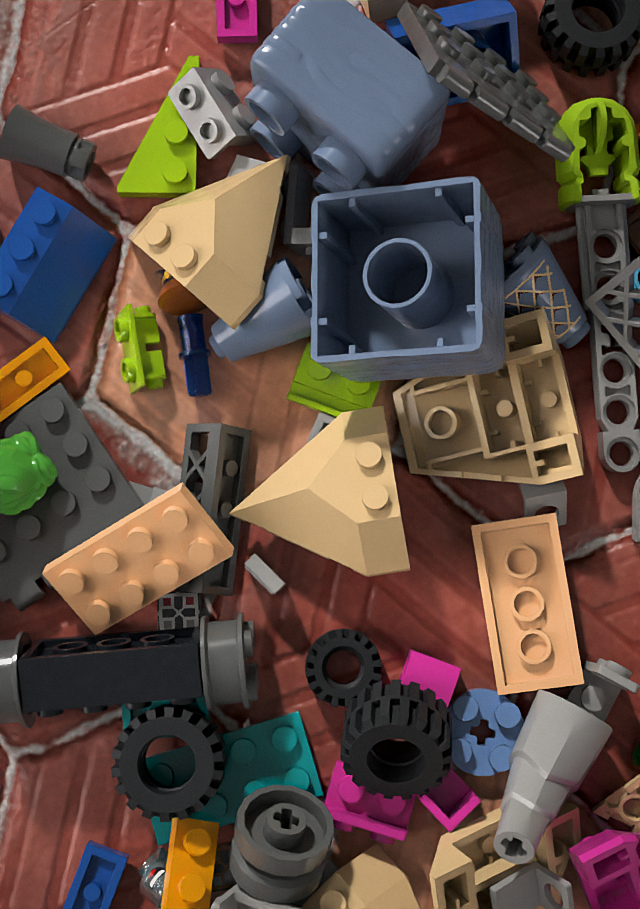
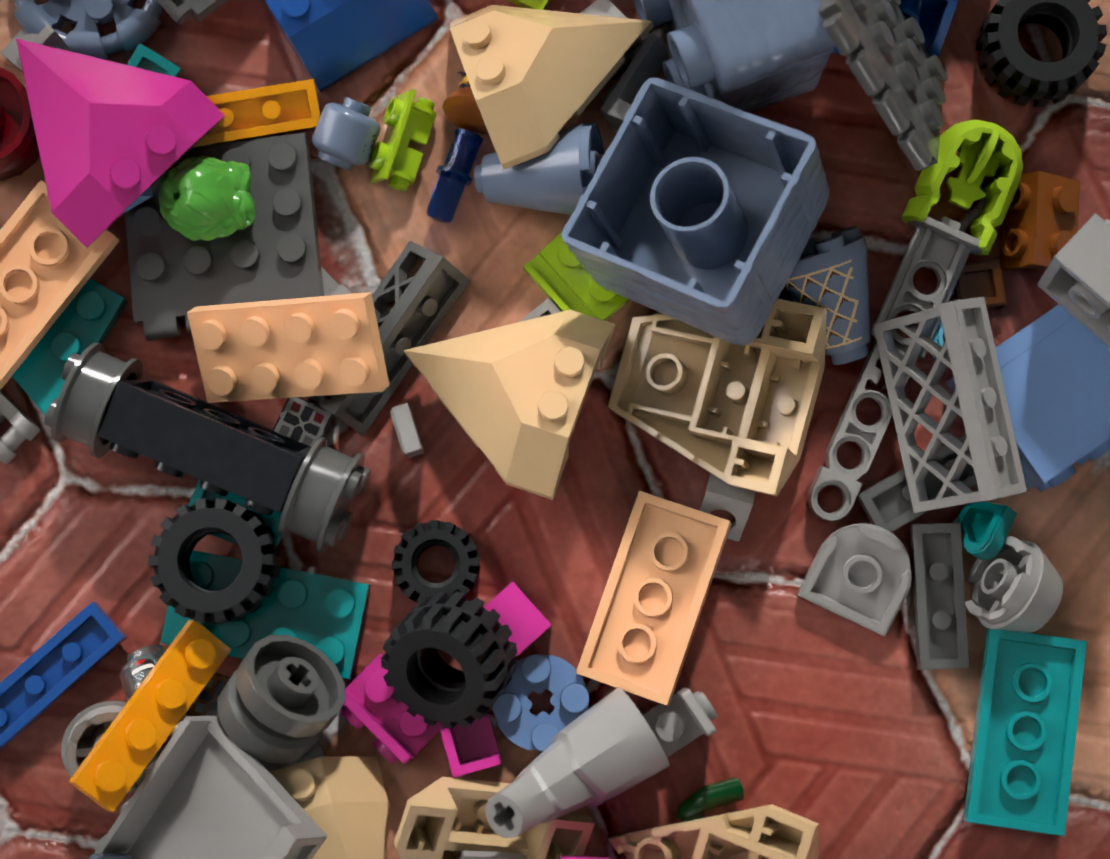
camera: 25 degrees right, 0 degrees up
none -> sand blue head [312,97,381,171]

